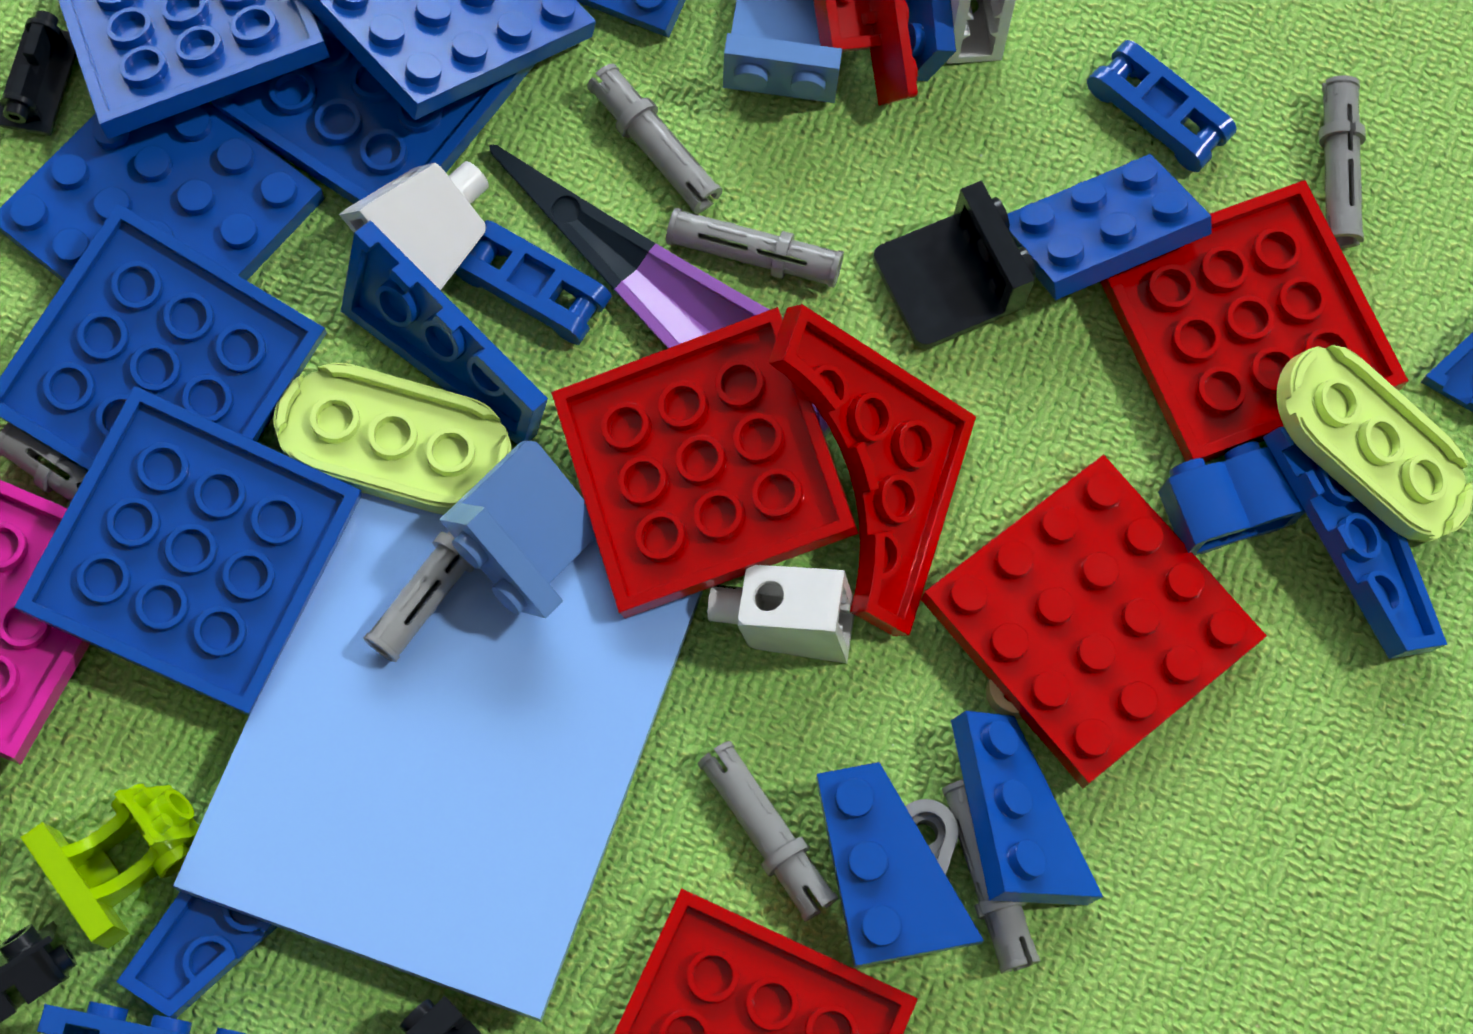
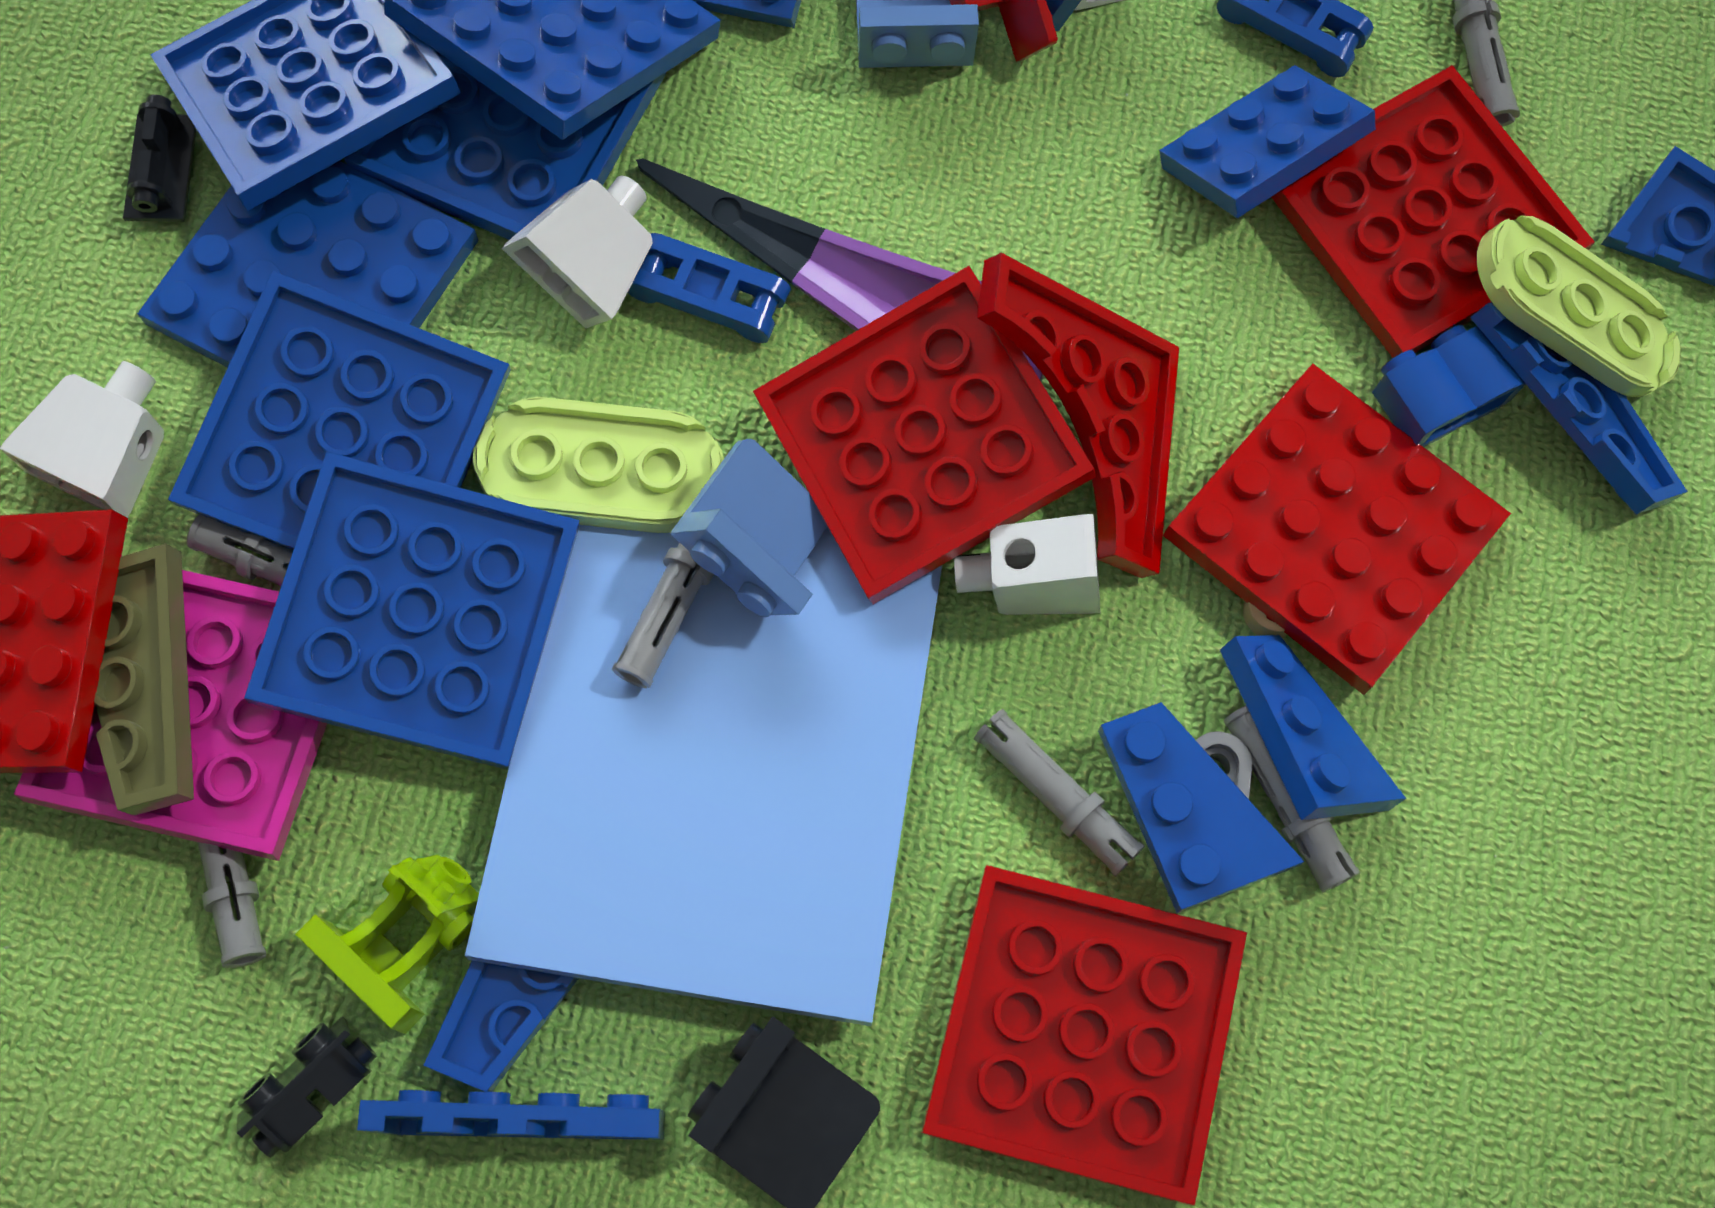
camera: 10 degrees left, 0 degrees up
blue wing [341,220,548,444] -> none
light grey pin [587,63,723,214] -> none
light grey pin [666,208,844,288] -> none
black bracket [873,180,1036,349] -> none

